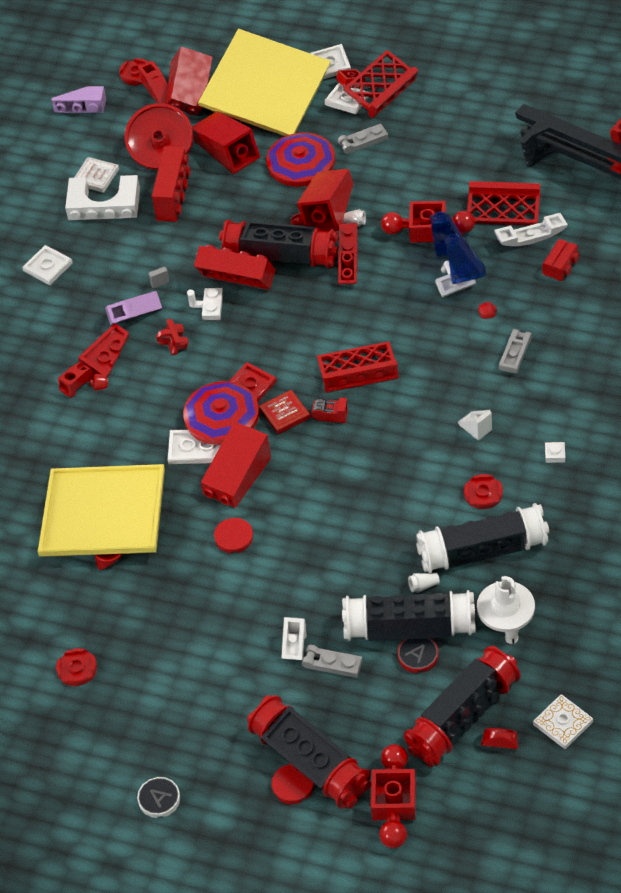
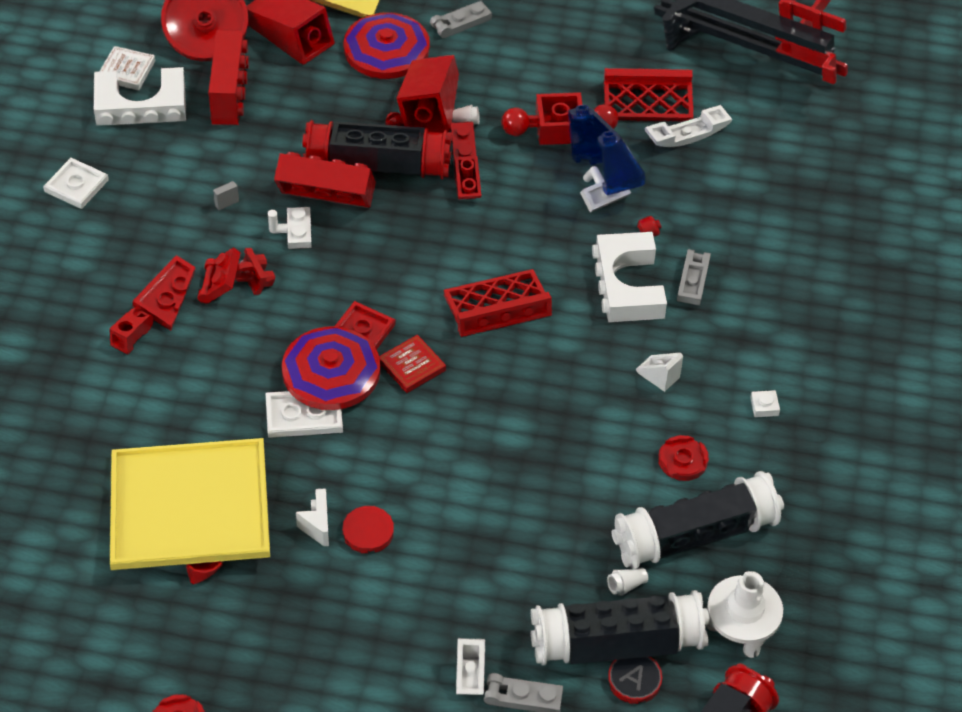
camera: 15 degrees left, 0 degrees up
red piece [89,373,108,391] -> none
lavender slope [105,291,162,325] -> none
red slope [201,421,271,508] -> none
red leg [311,398,348,423] -> none
red brick [542,239,580,281] -> none
none -> red plate [197,247,241,303]
none -> white slope [296,489,329,546]
none -> white arch [592,232,667,322]

